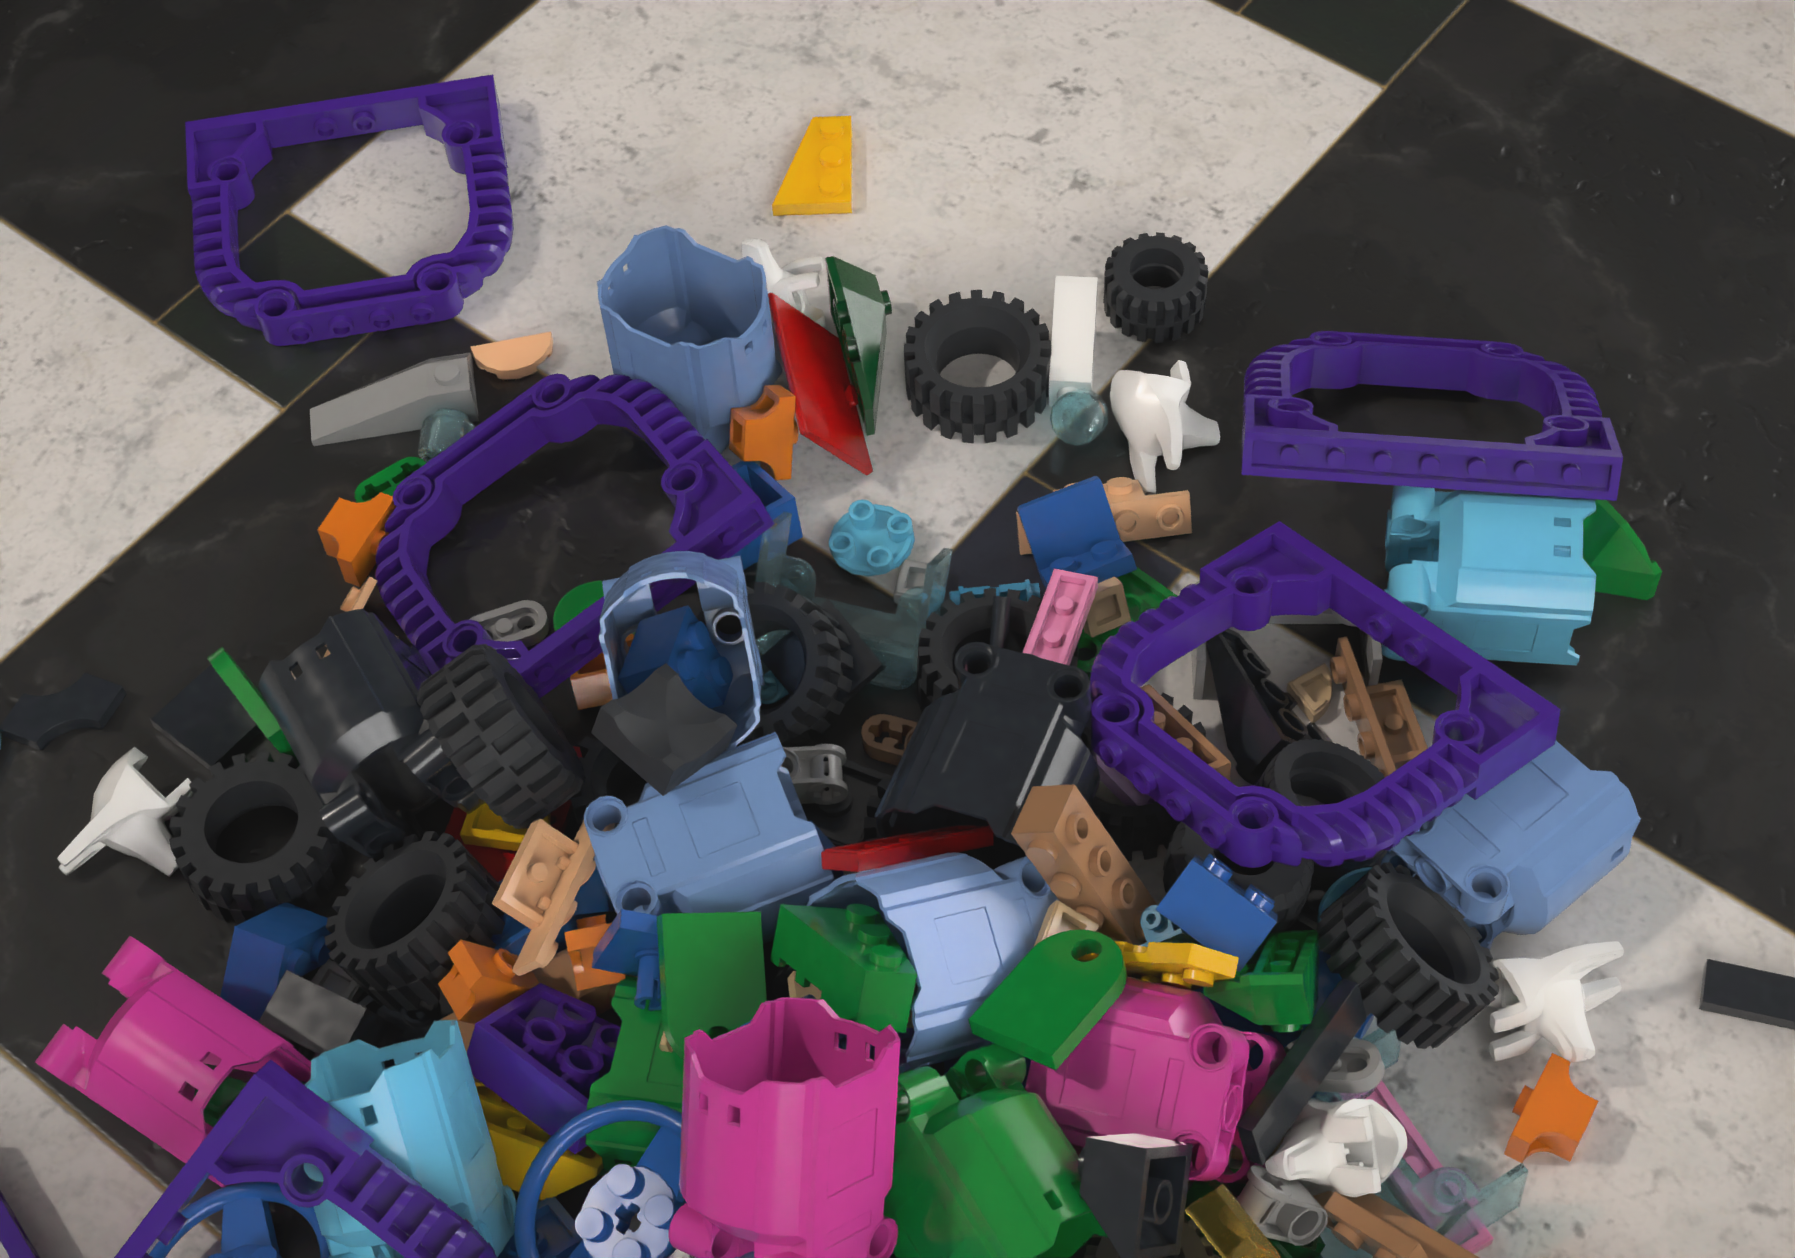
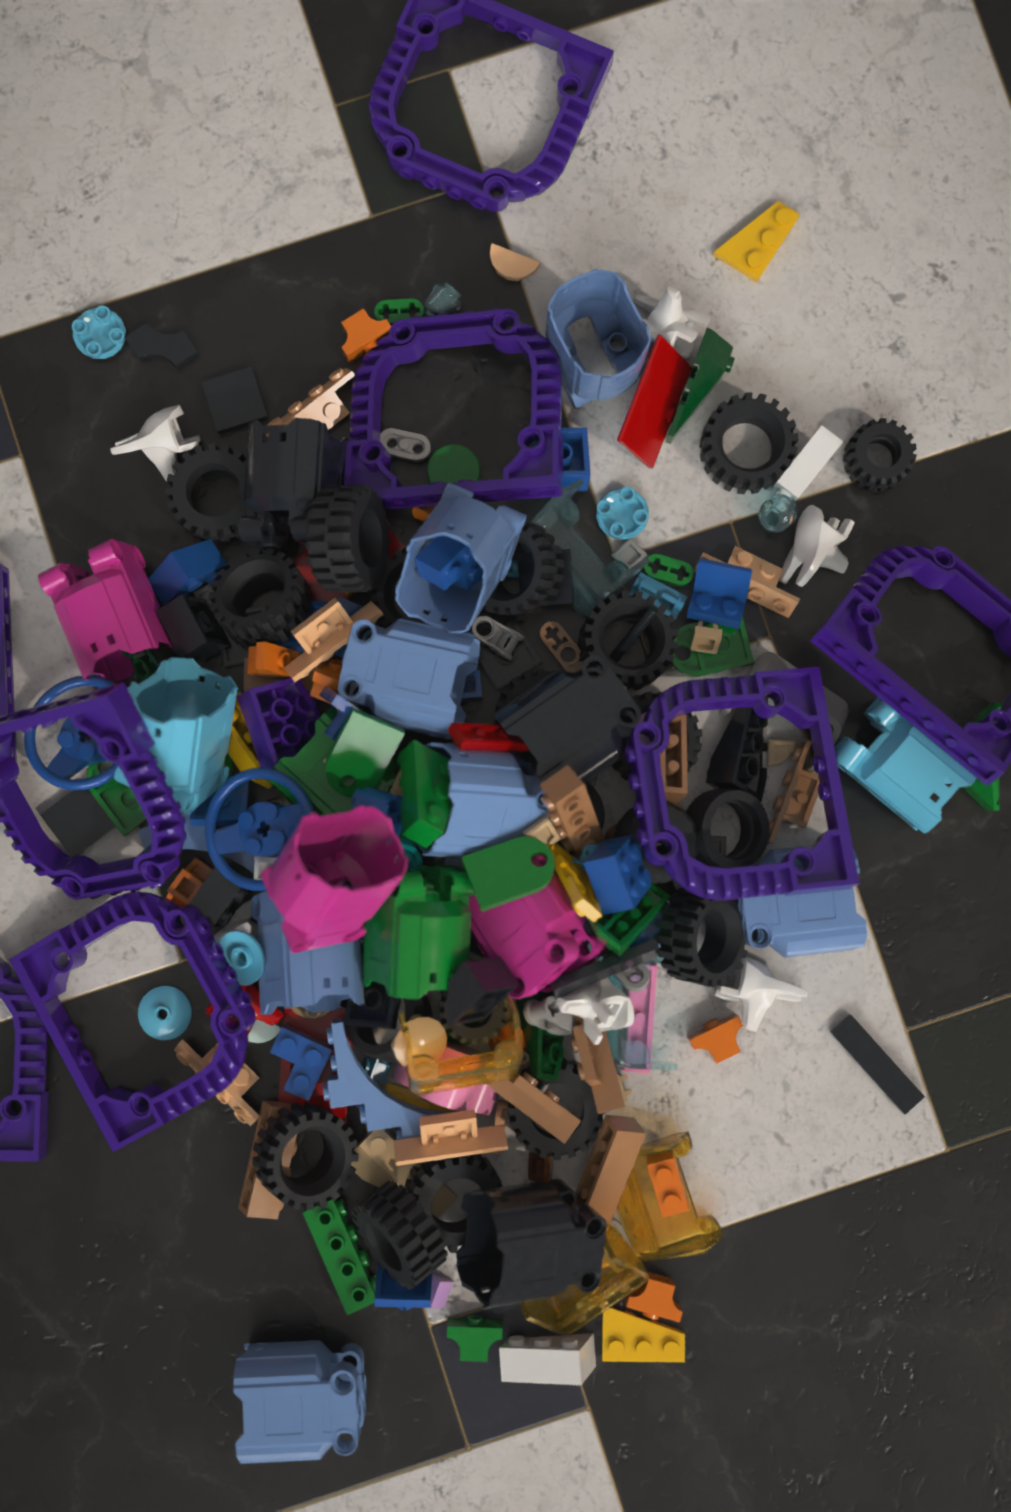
camera: 30 degrees right, 30 degrees up
green tile [207,647,300,767] -> none
light grey wedge [310,352,479,446] -> none
black brick [591,663,737,796] -> none
orange brick [729,385,798,480] -> none
bright pink tile [1022,569,1098,666] -> none
none -> green beam [643,554,694,587]

